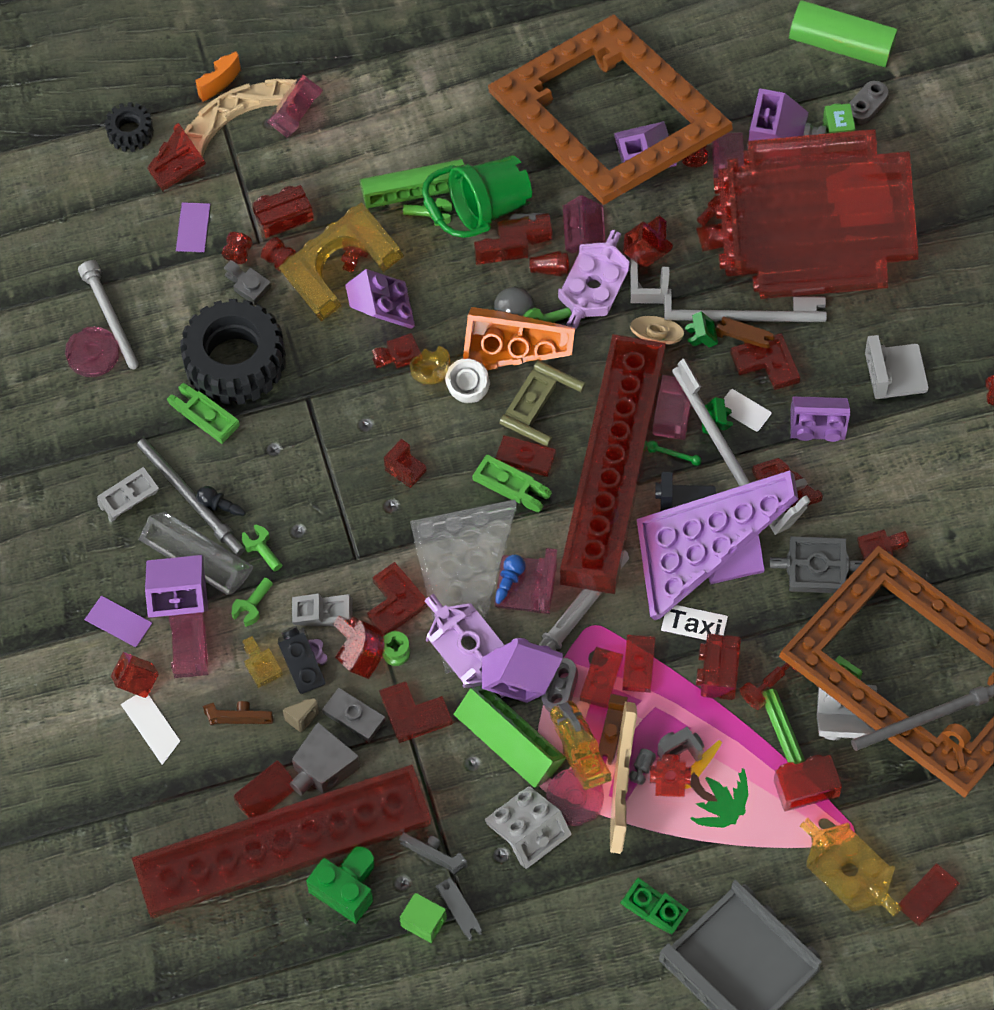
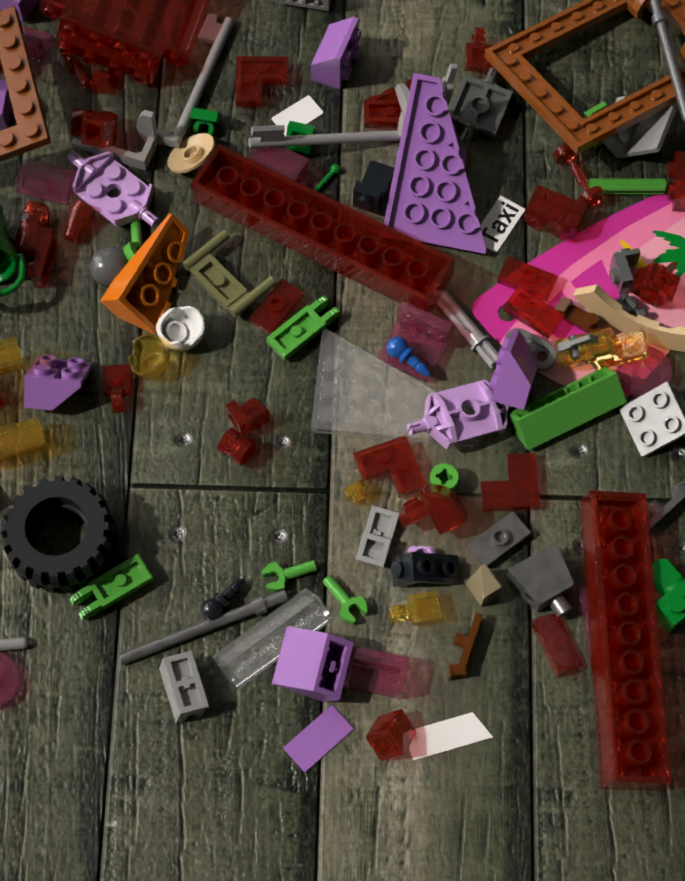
camera: 75 degrees left, 5 degrees up
reddish brown piece [715,317,775,348] -> none
none -> clear red wheel [217,427,256,466]
none -> clear yellow plate [342,479,369,504]

